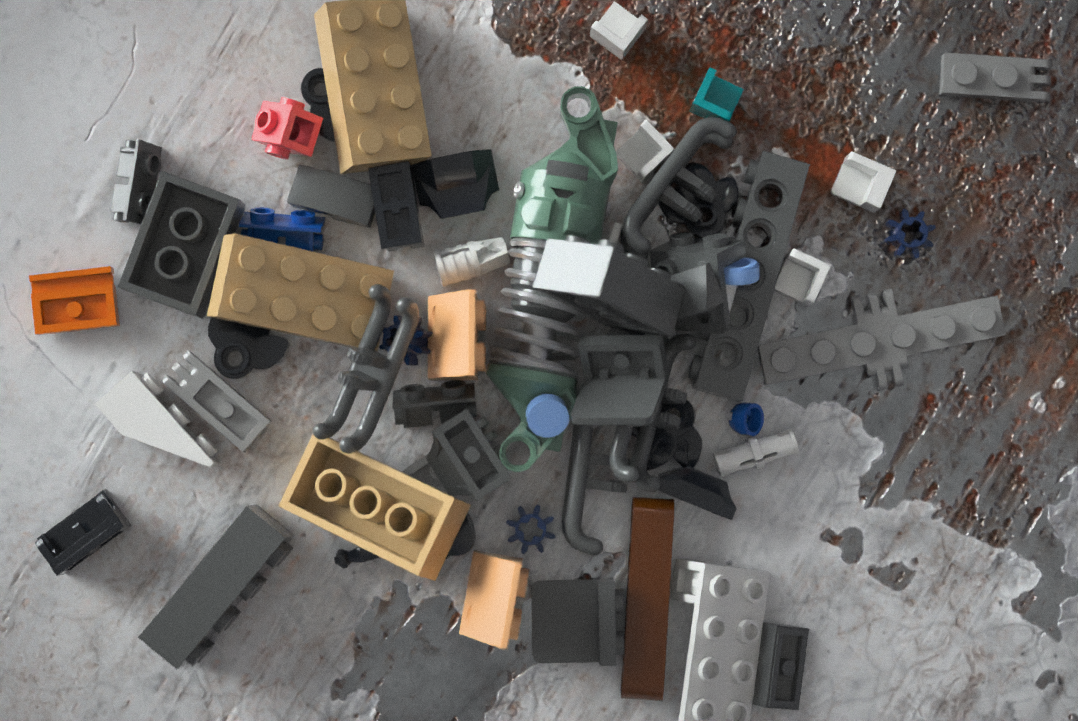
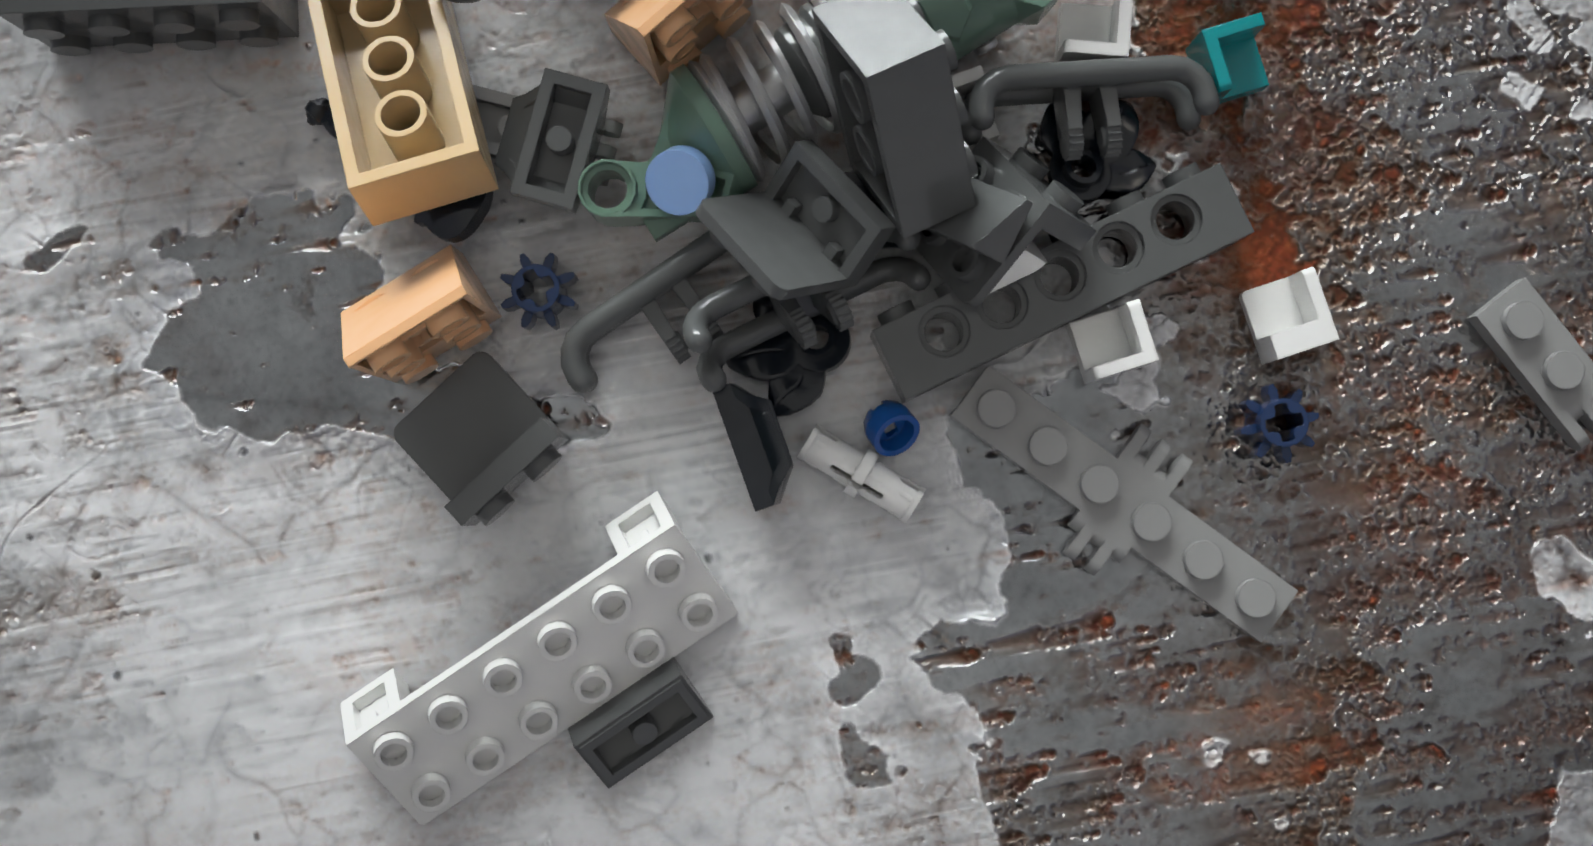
camera: 55 degrees right, 0 degrees up
dark grey hinge [392,380,477,428] -> none
reddish brown beam [621,497,674,701] -> none
light blue tile [723,257,760,285] -> none

